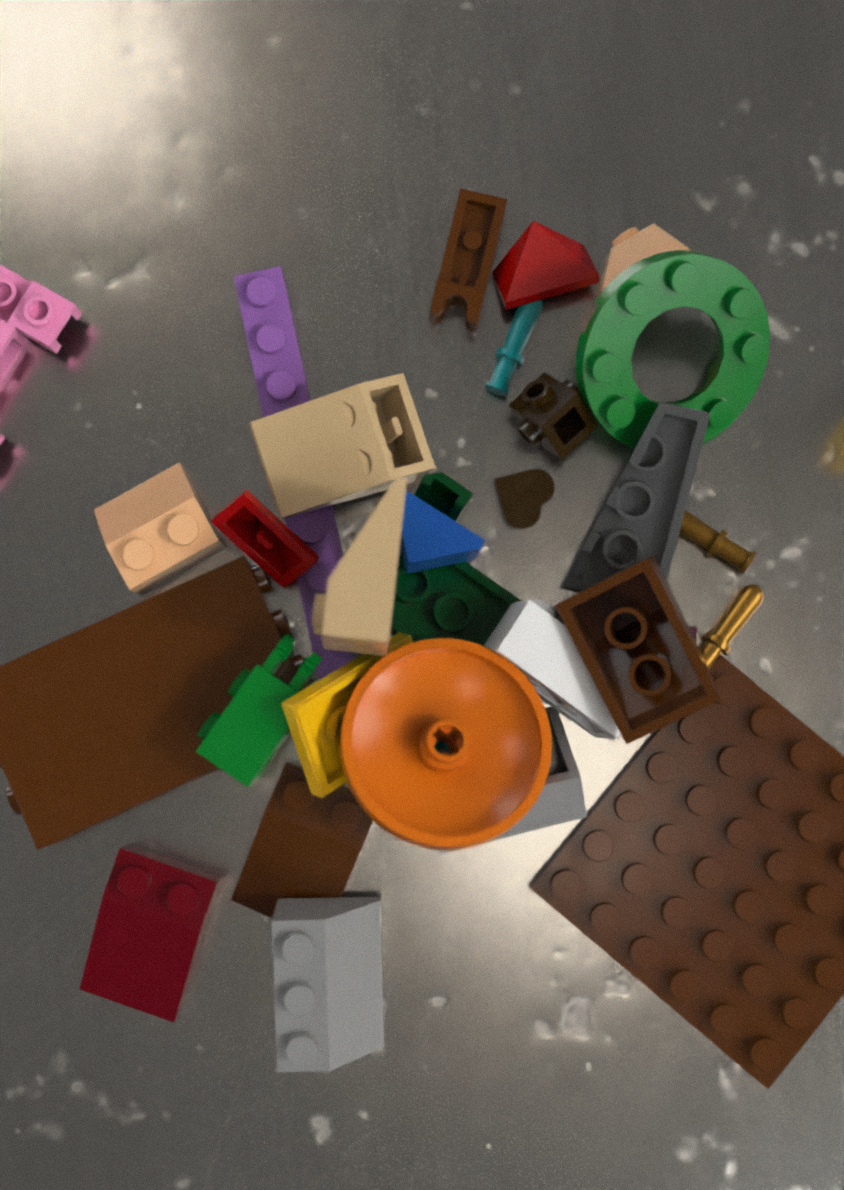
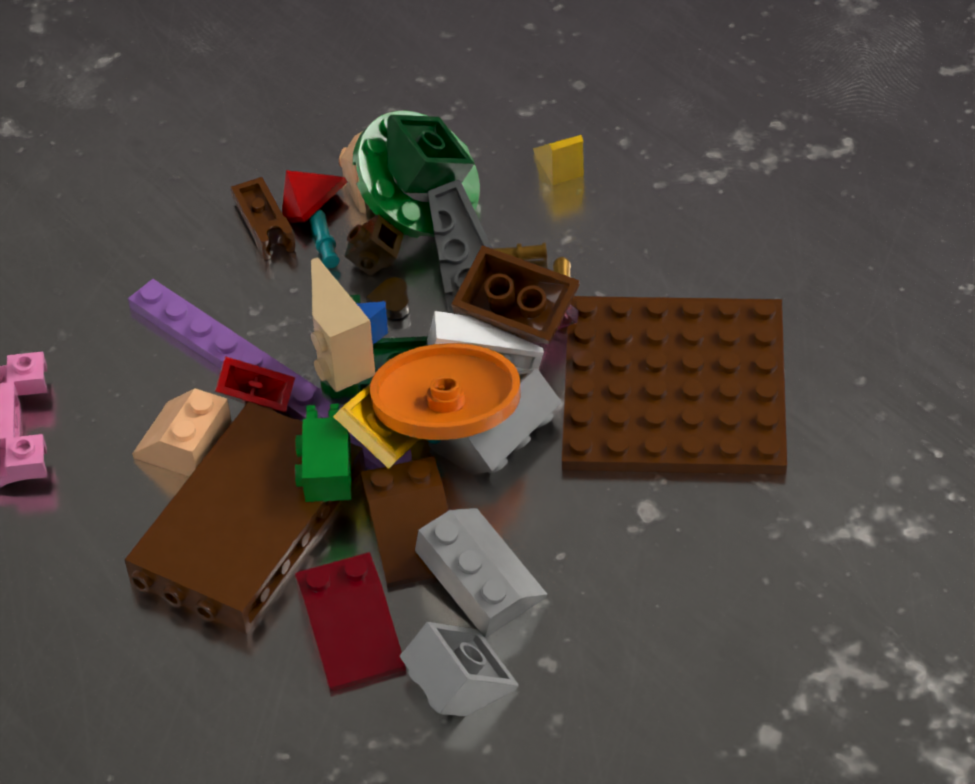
camera: 40 degrees left, 35 degrees down
tan slope [249,373,436,519] -> none
none -> dark green slope [387,114,475,193]
none -> light grey slope [400,622,519,717]

